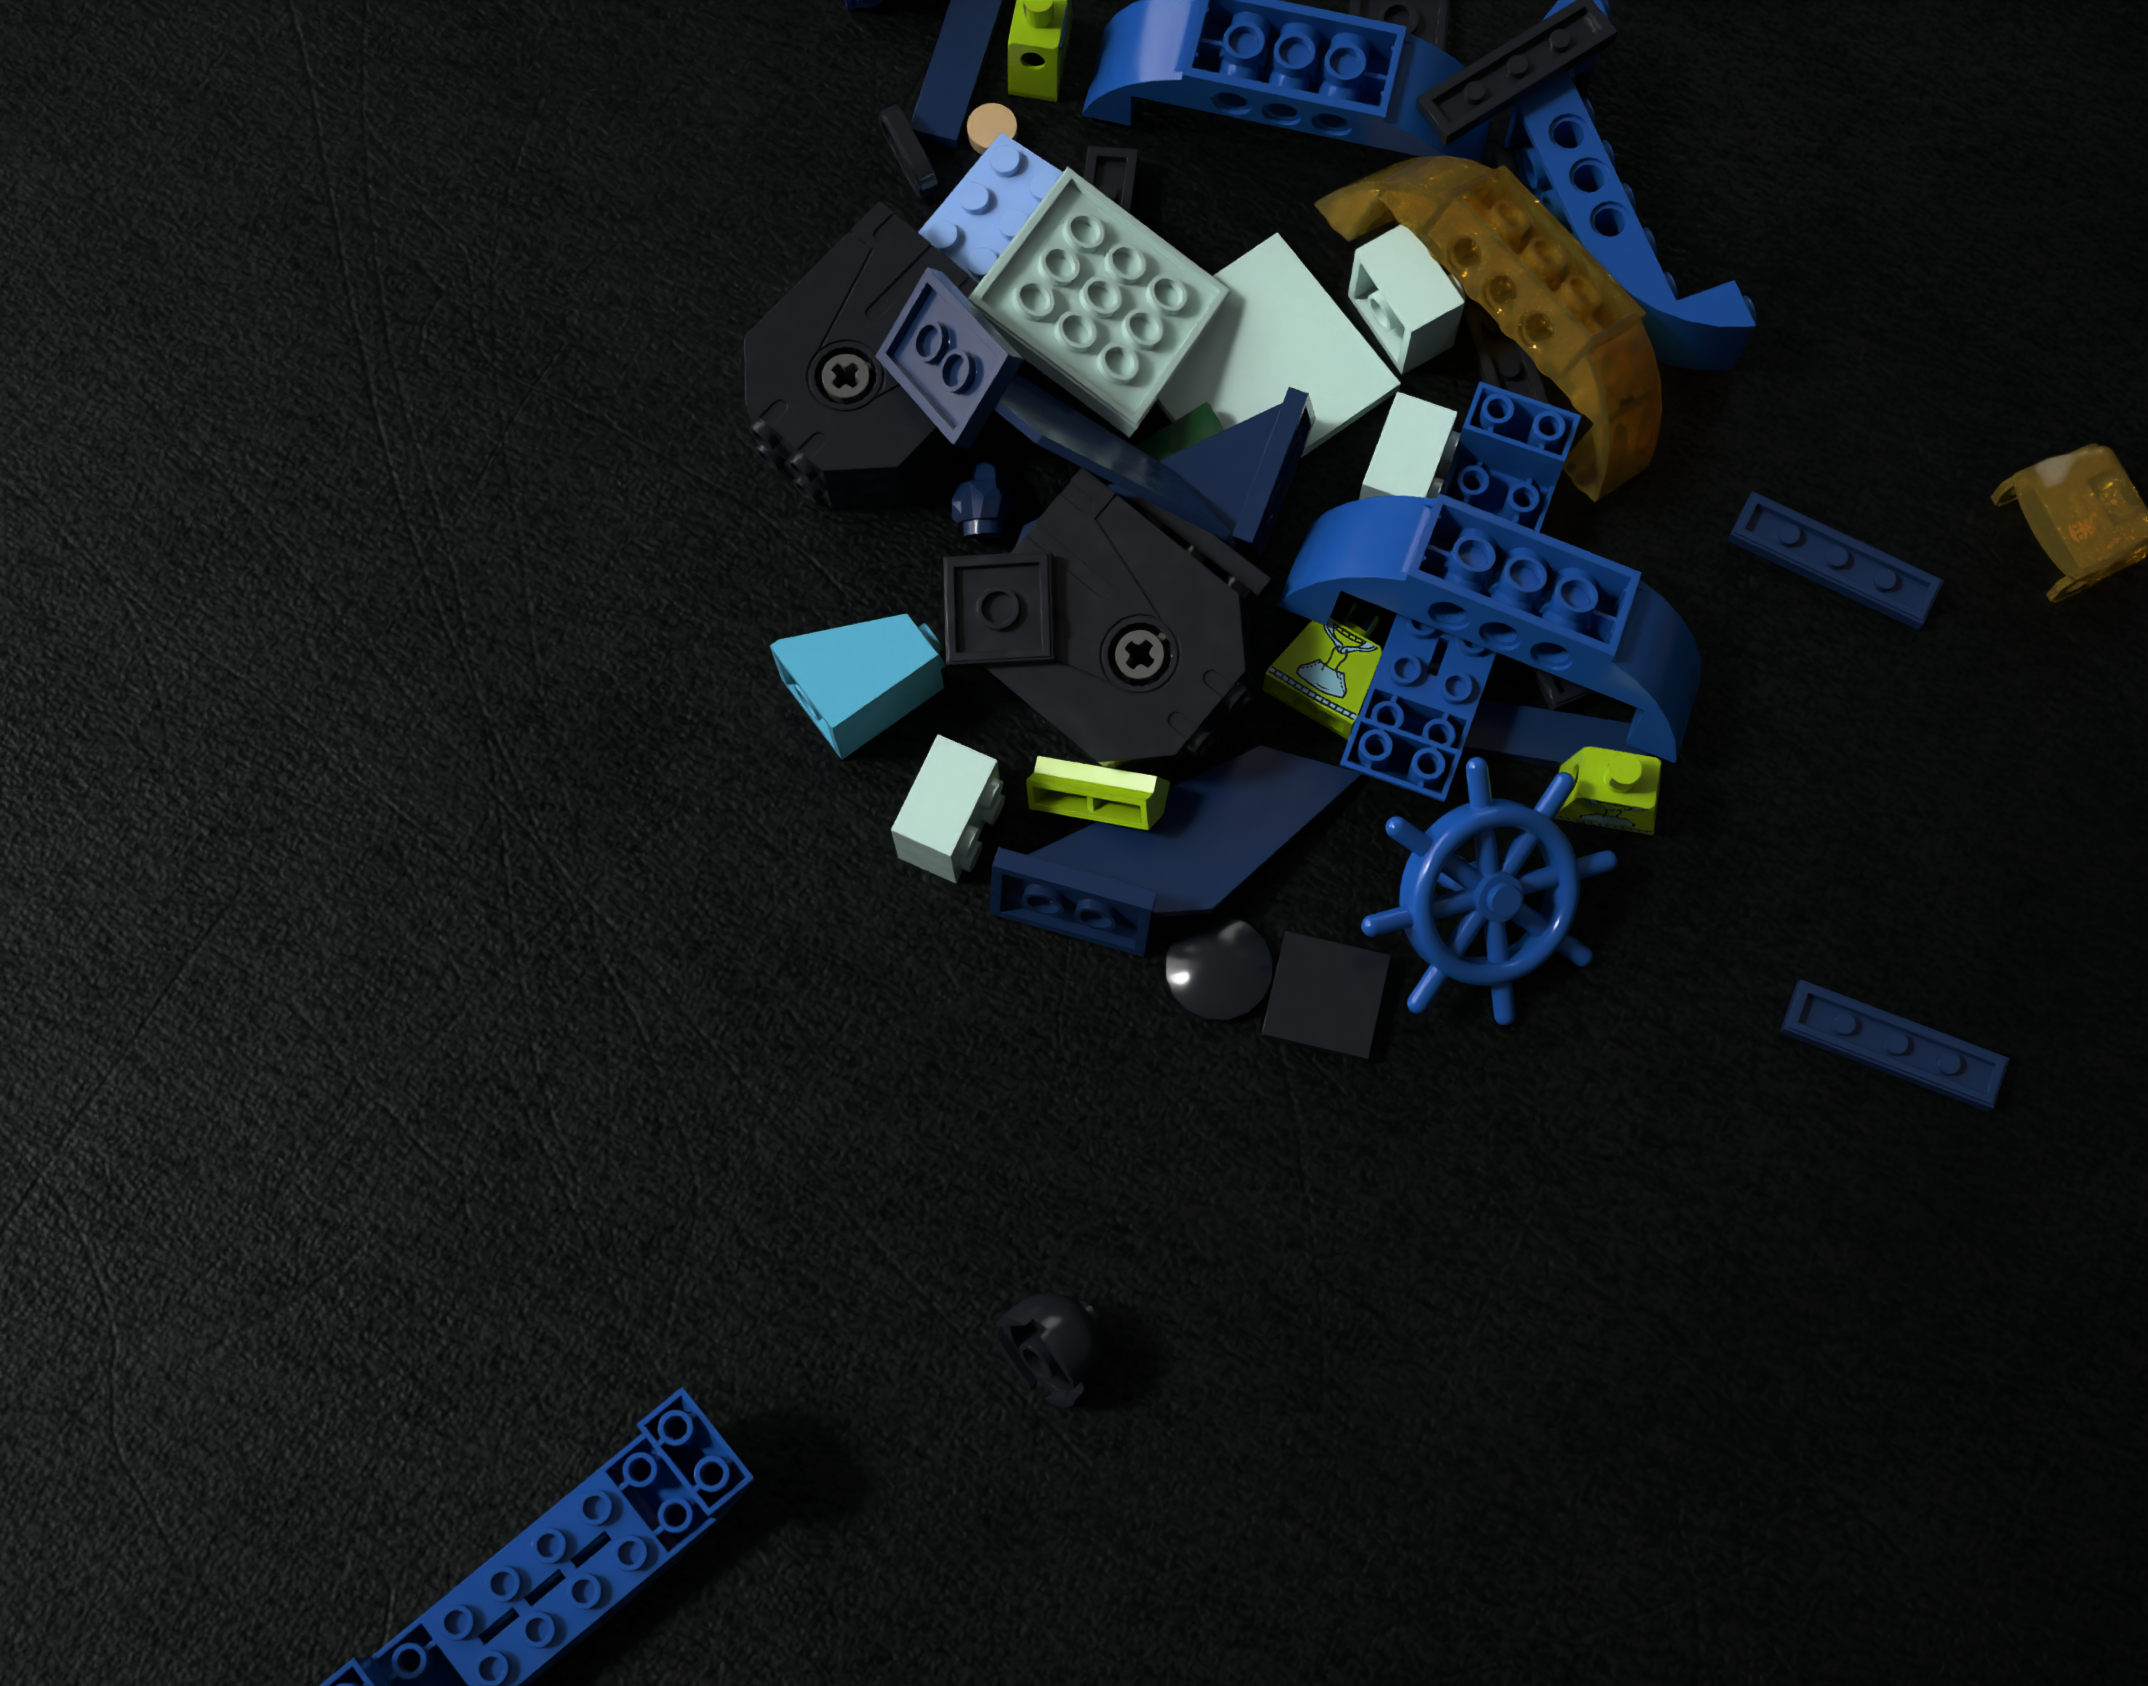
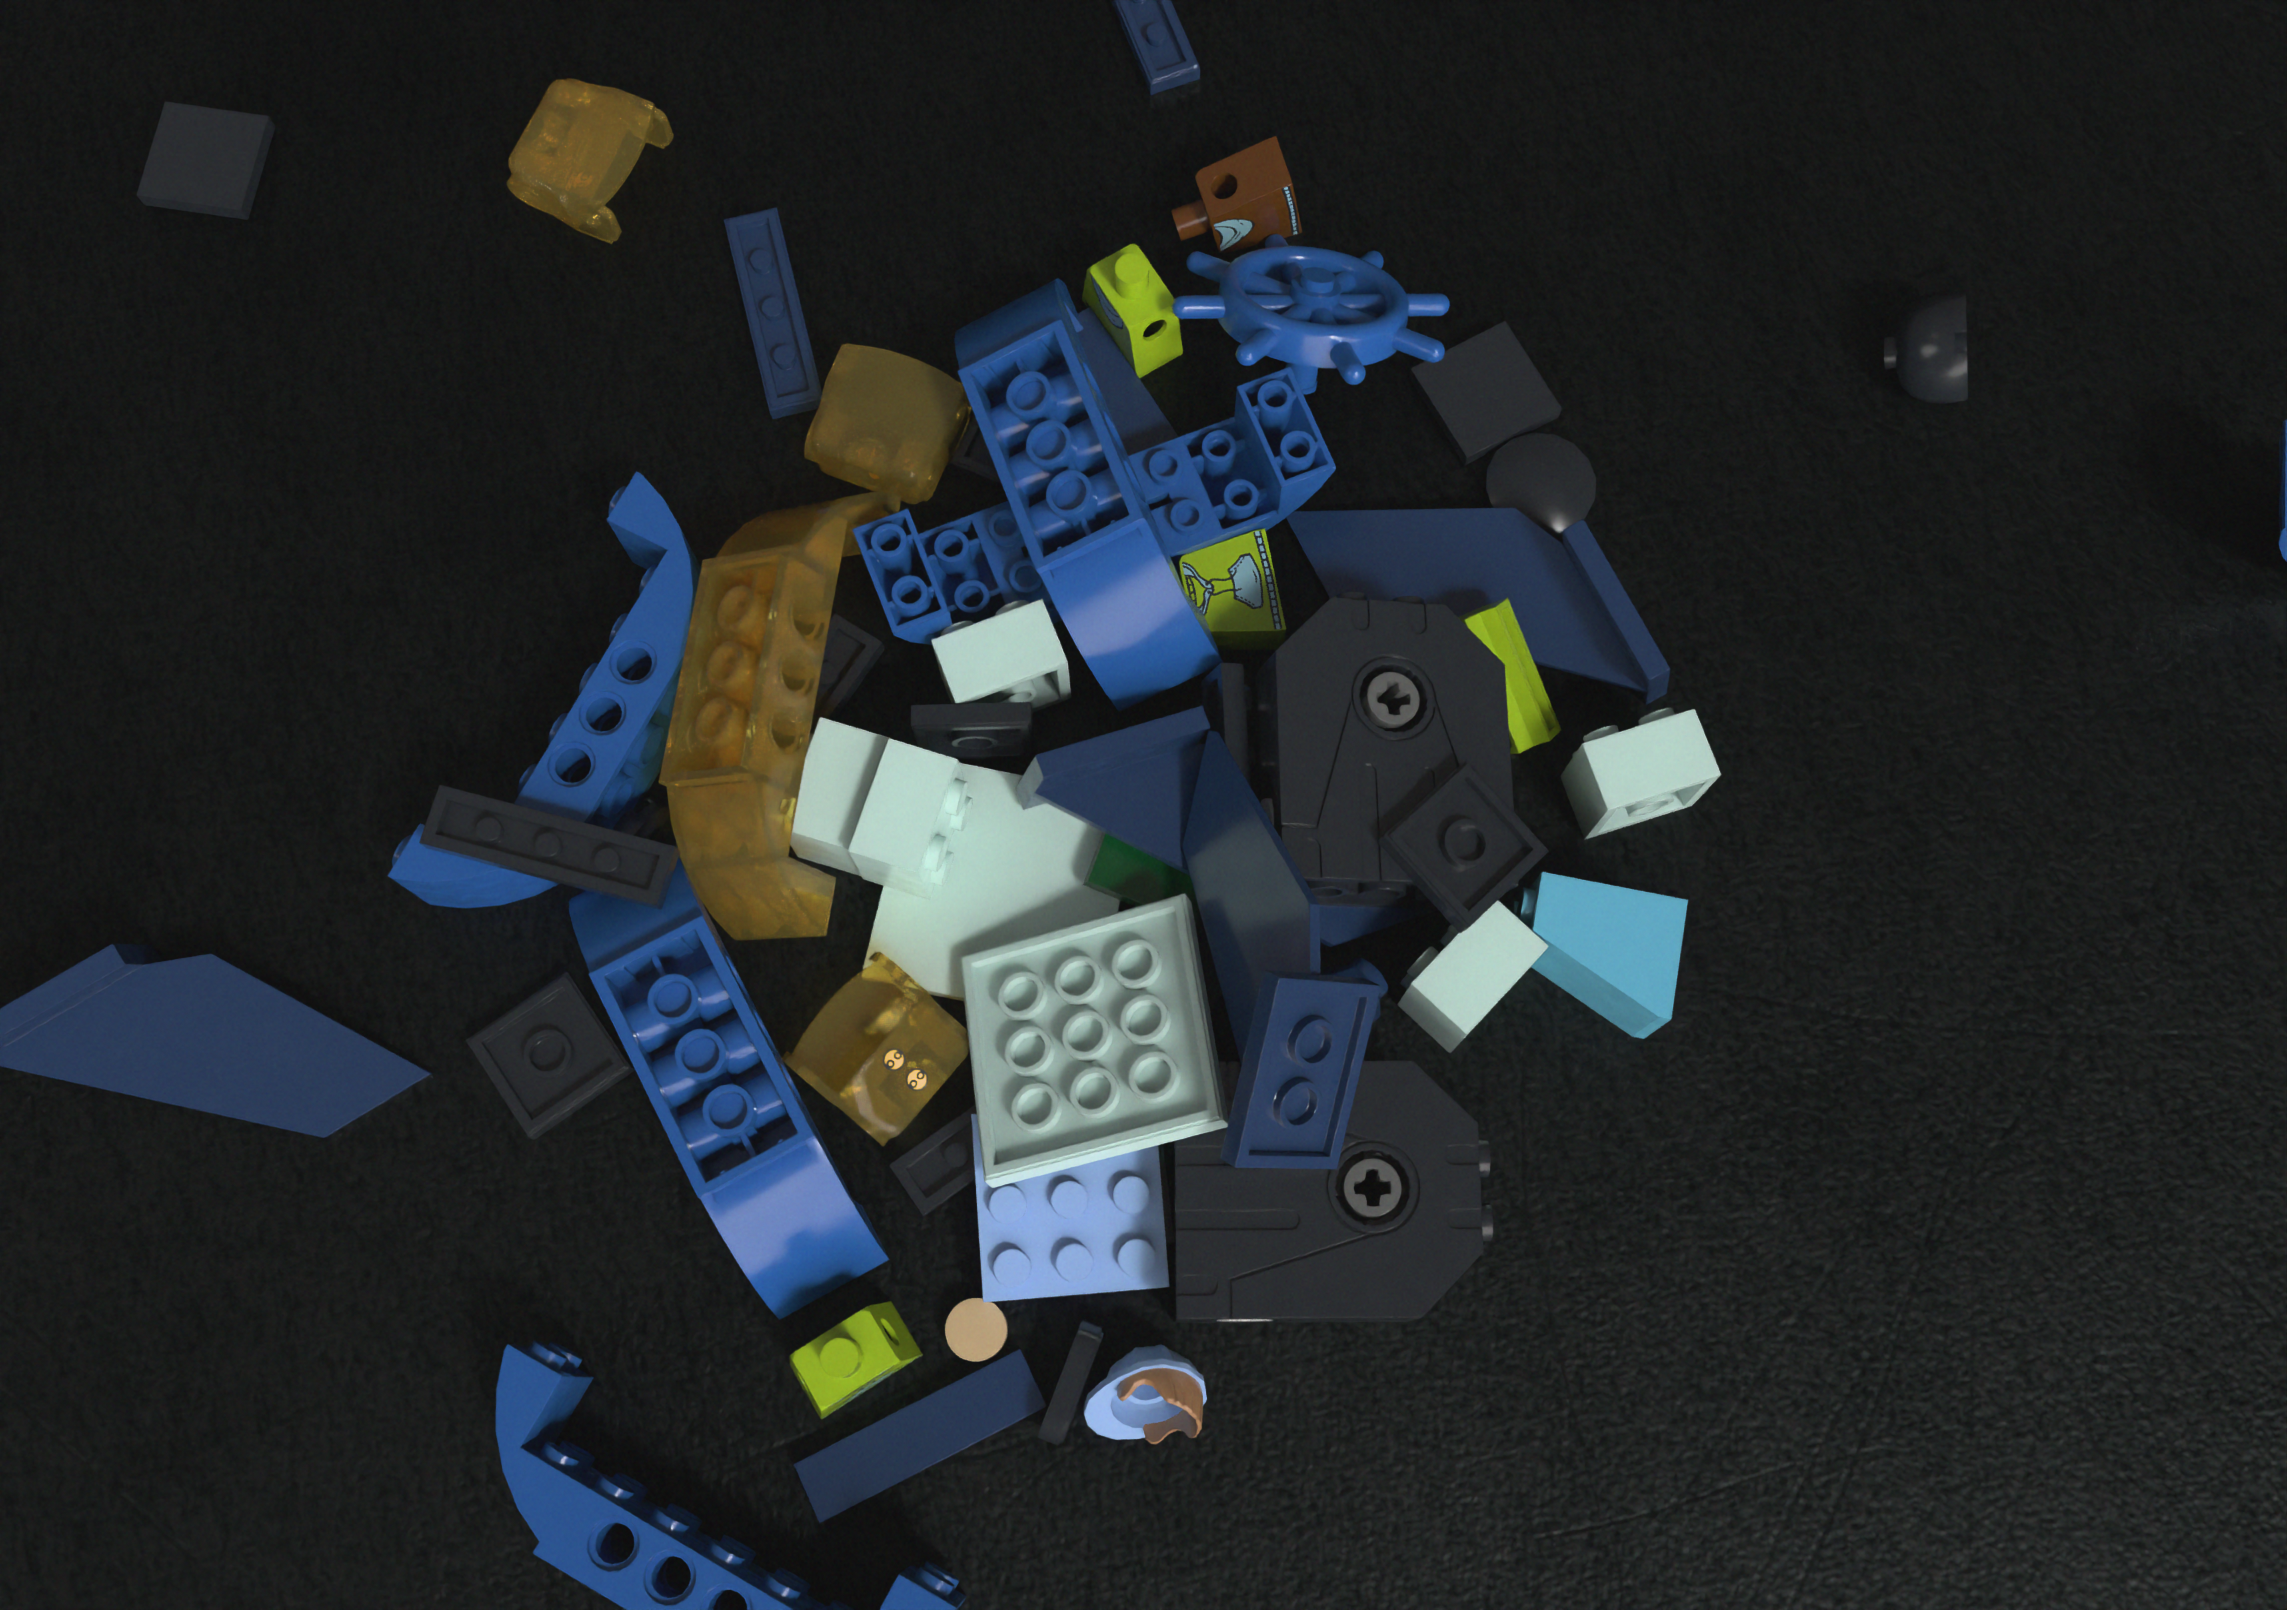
camera: 135 degrees left, 0 degrees up
none -> clear yellow piece [781,951,970,1146]
none -> clear yellow piece [804,343,972,504]
none -> light aqua brick [848,738,973,900]
none -> black tile [911,702,1037,759]
none -> light blue piece [1083,1344,1207,1444]
none -> reddish brown torso [1171,136,1302,254]
none -> light aqua brick [1397,900,1549,1053]

